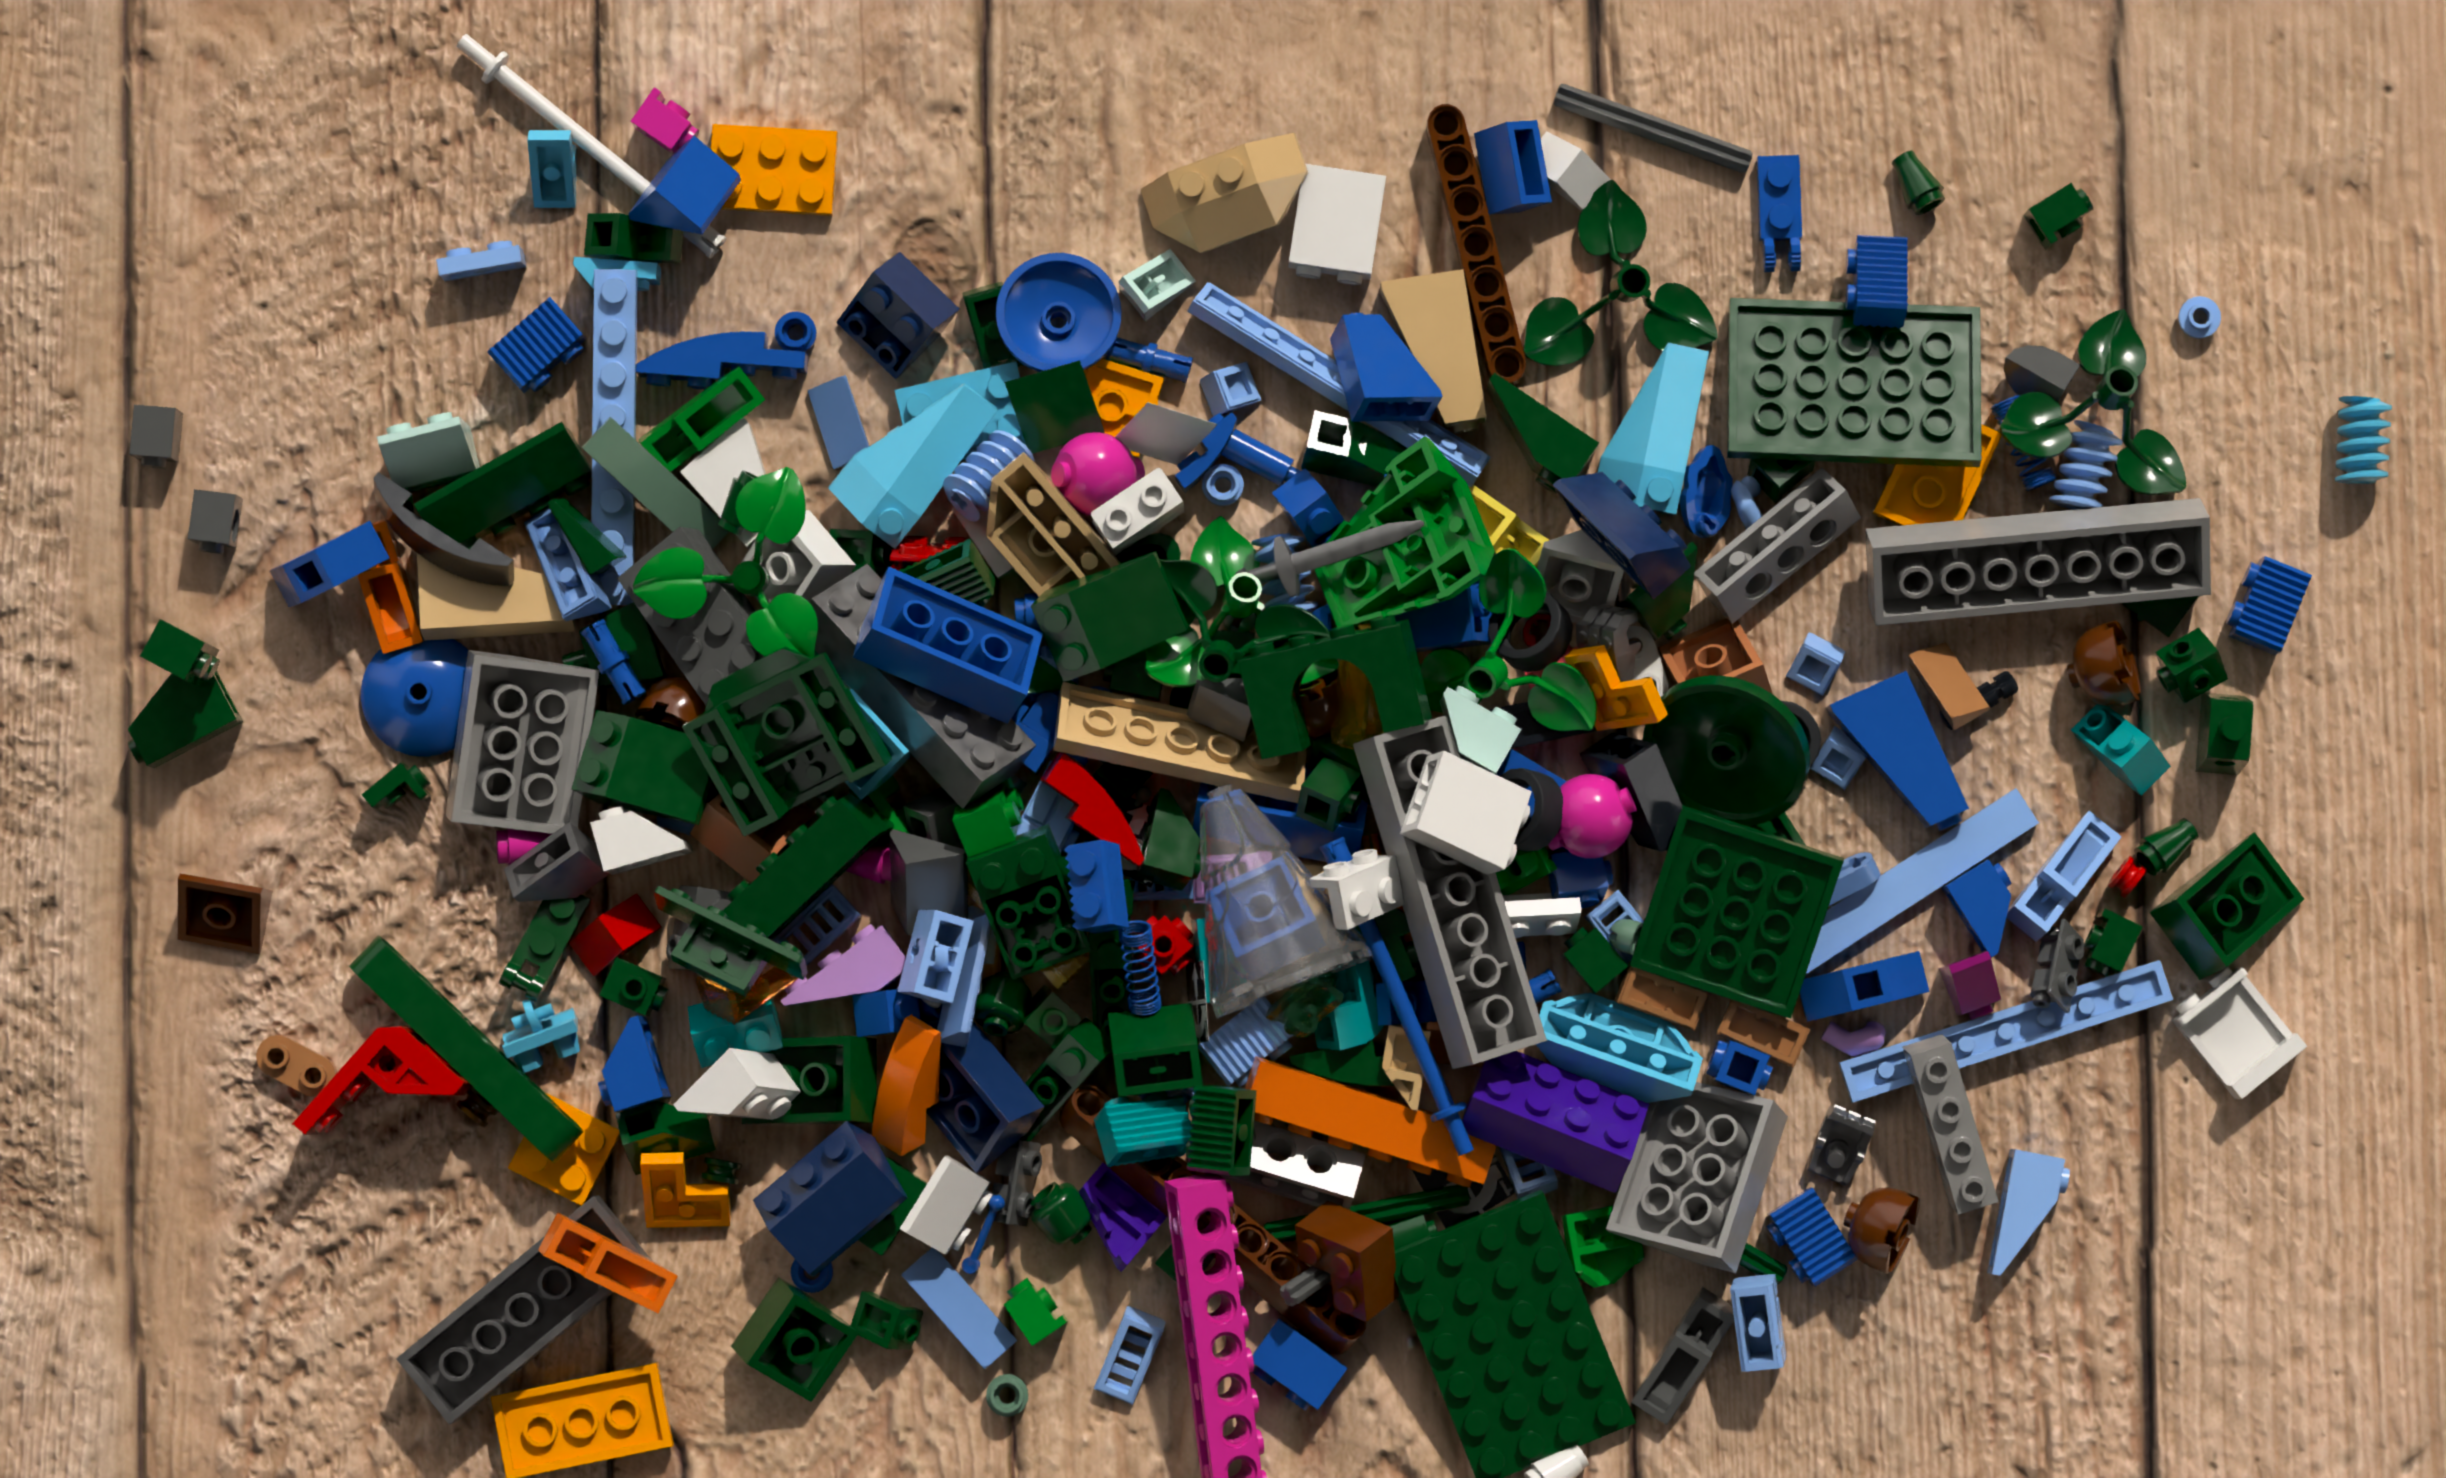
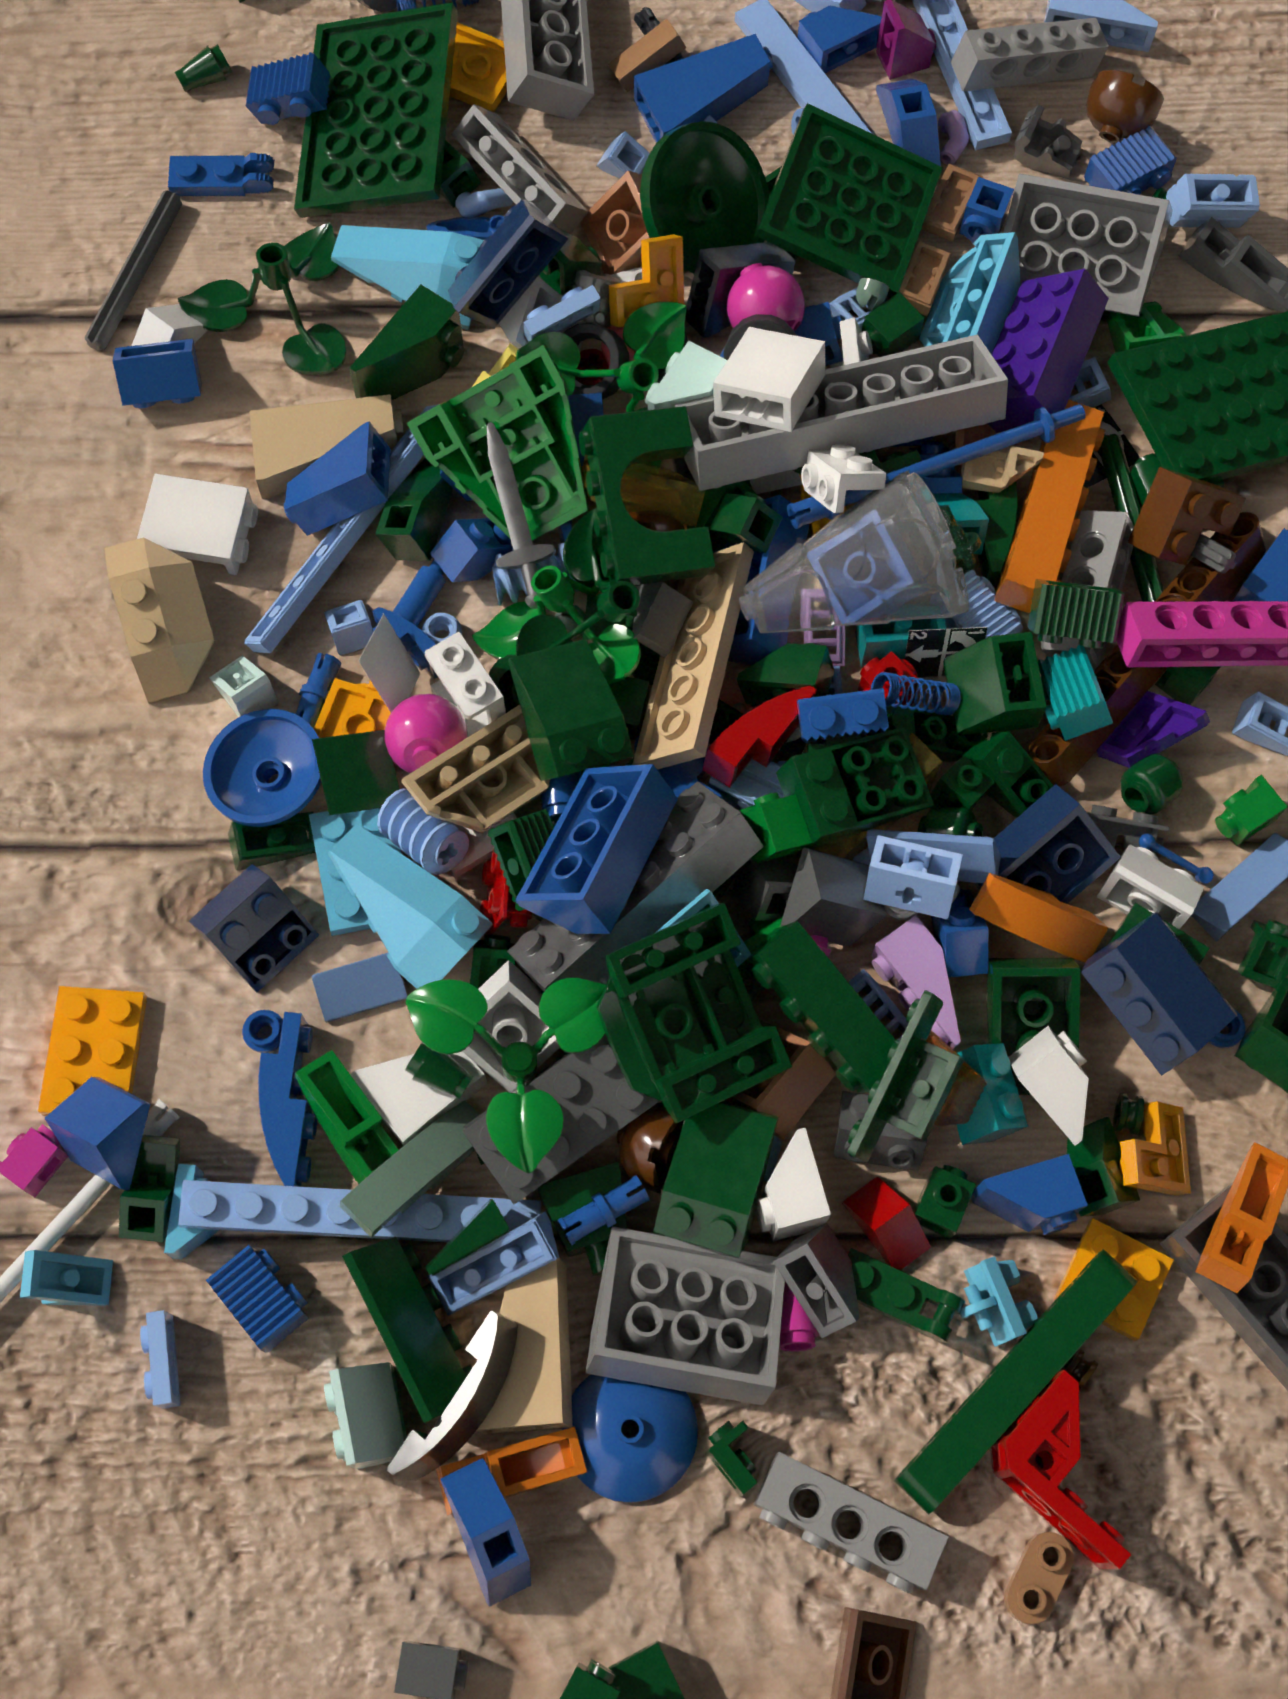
camera: 95 degrees left, 15 degrees down
reddish brown beam [1426,104,1526,386] -> none
none -> light blue plate [523,285,601,342]
none -> light grey brick [753,1452,949,1594]

